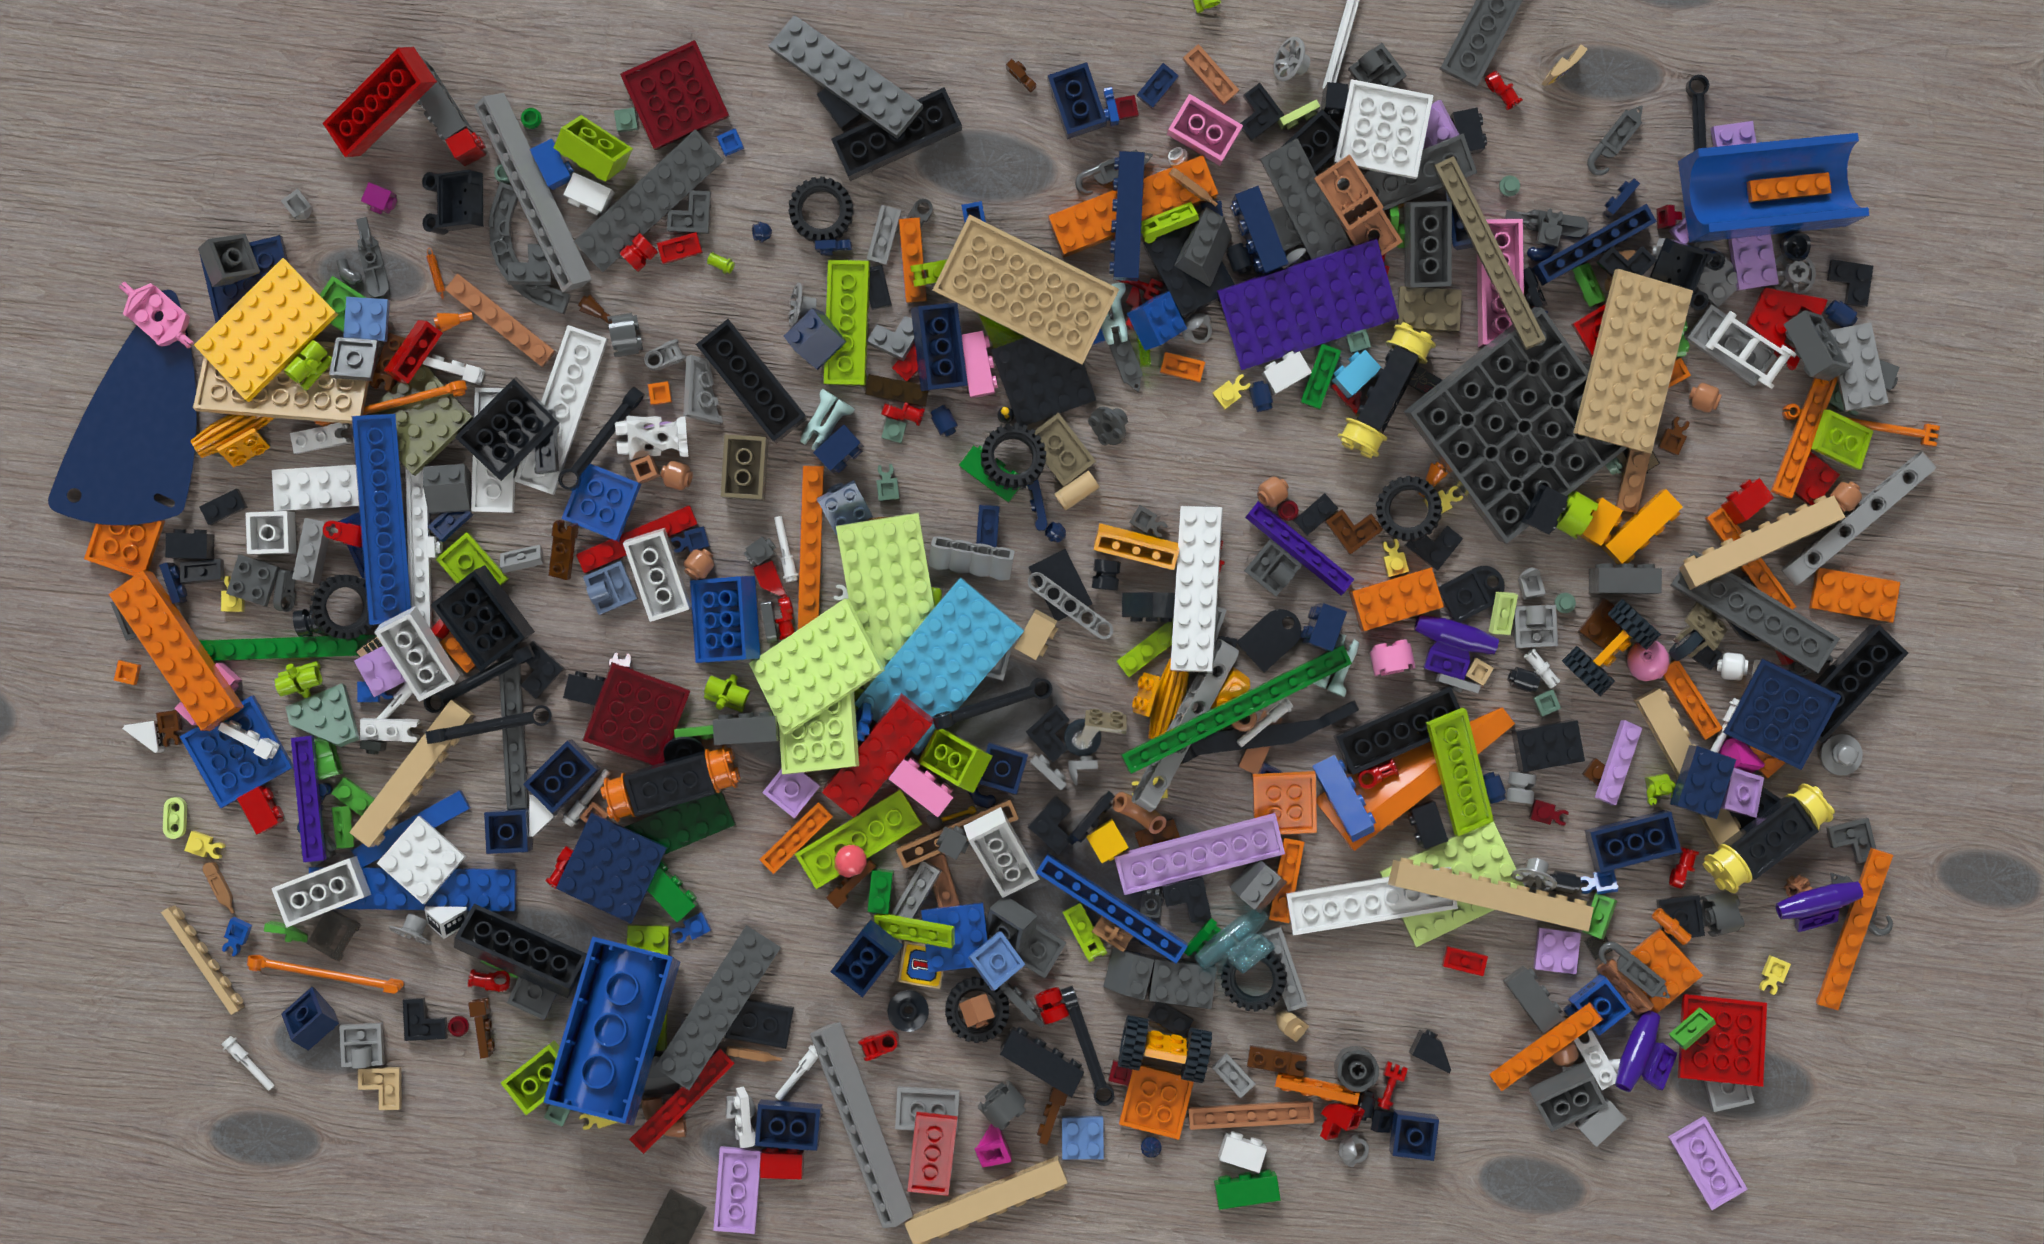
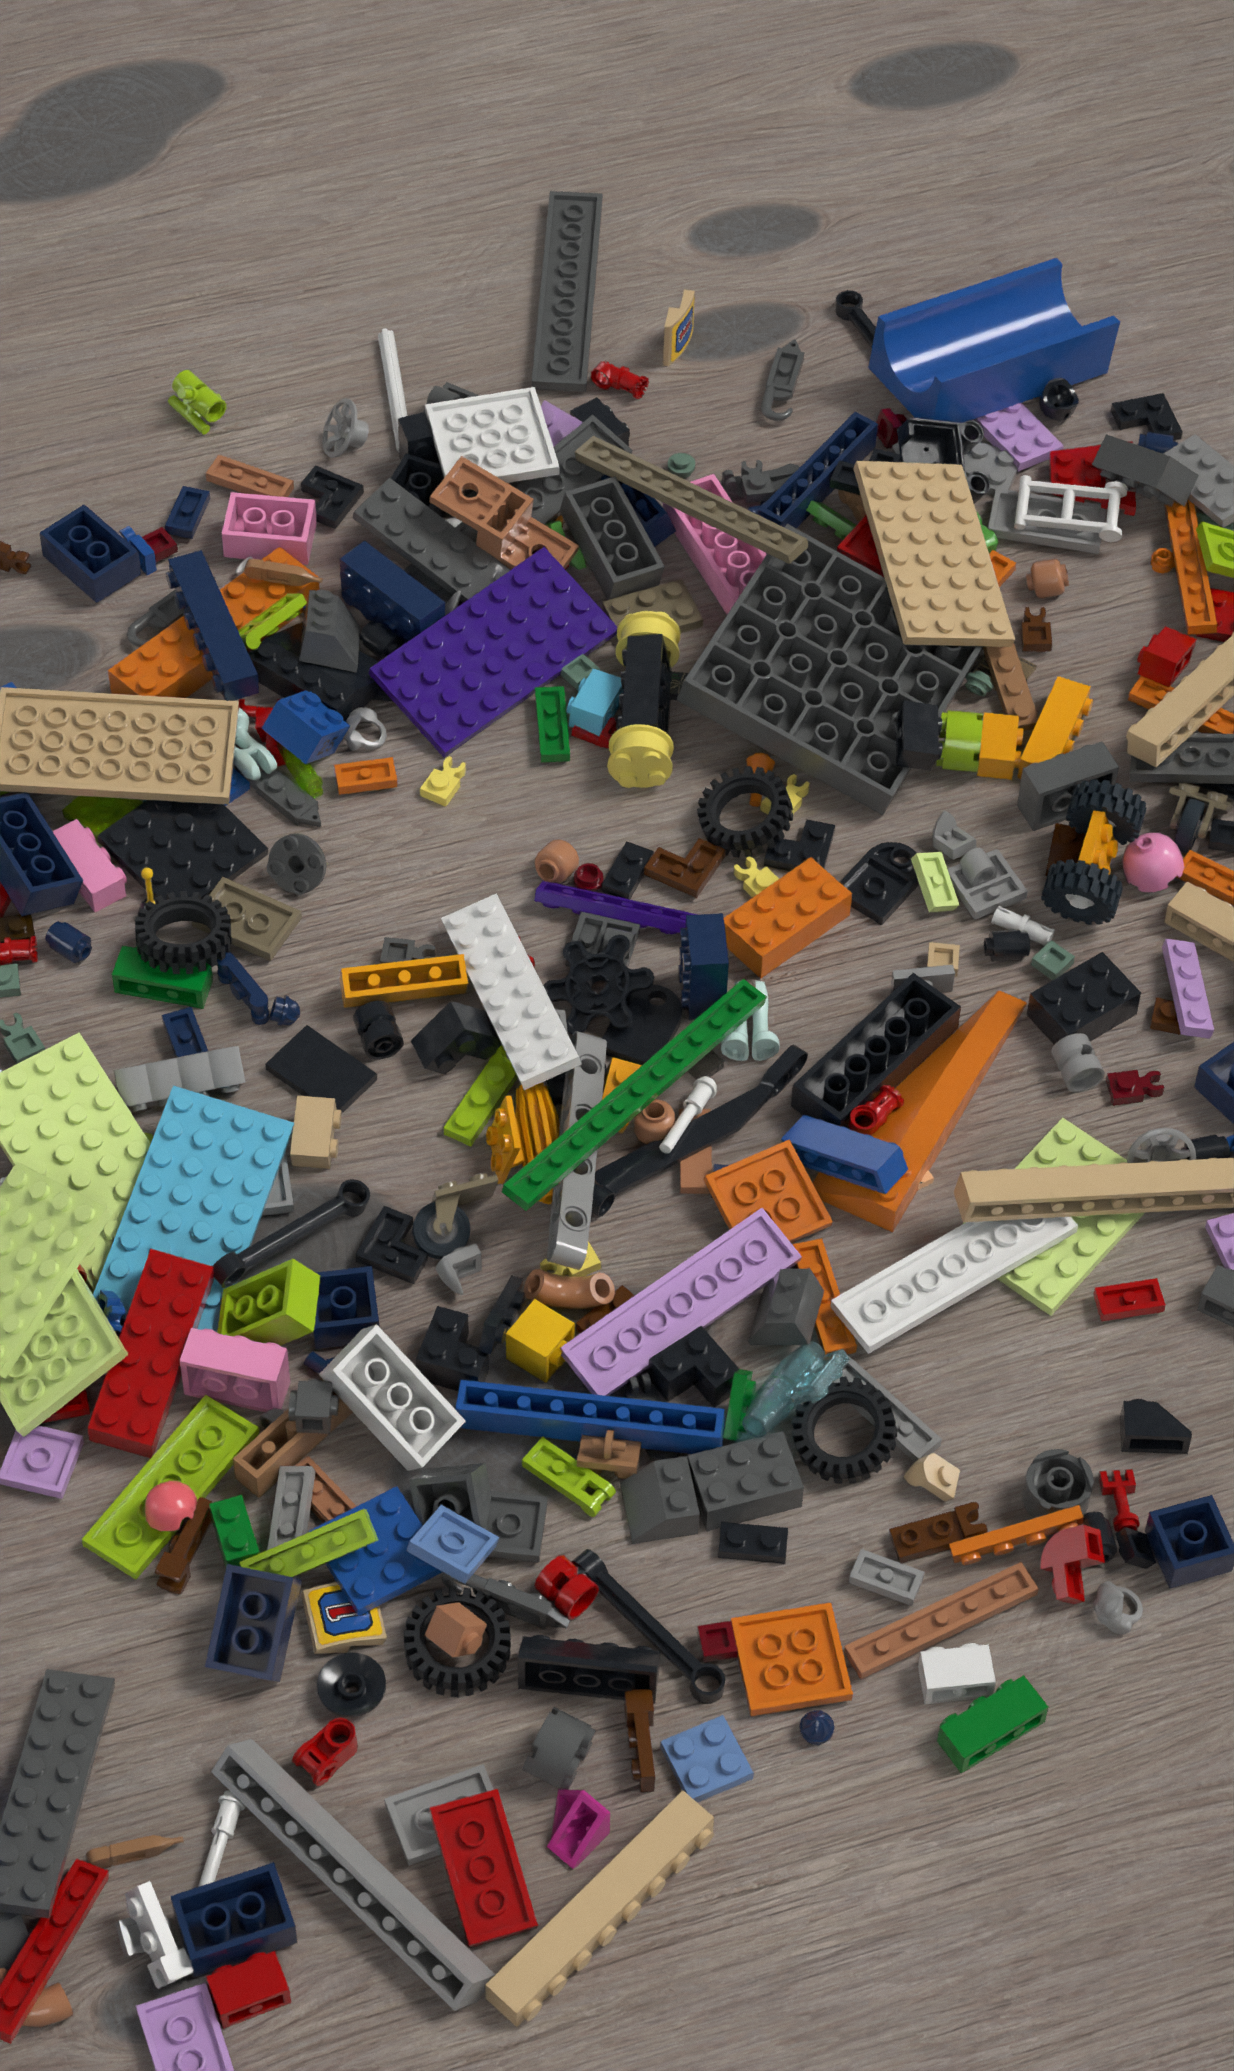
camera: 30 degrees left, 35 degrees down
black tile [725,999,794,1049] -> none
orange plate [759,802,833,874] -> none
light grey beam [1028,572,1113,639] -> none
light grey plate [1030,754,1067,790] -> none
tan pin [1054,471,1100,511] -> none
black plate [1118,1015,1212,1083] -> none
dark blue brick [1249,381,1274,412] -> none
white brick [1262,351,1312,395] -> none
yellowish green plate [1278,99,1320,130] -> none
bright pink brick [1370,639,1416,676] -> none
black brick [1407,800,1448,849] -> none
dark purple plate [1414,615,1499,680] -> none
lime plate [1426,708,1494,837] -> none
dark blue brick [1483,772,1506,804] -> none
sand green plate [1554,593,1576,613] -> none
dark blue plate [1602,178,1640,219] -> none
orange plate [1746,172,1831,203] -> none
light grey wheel [1773,255,1816,294] -> none
none -> black plate [543,934,655,1034]

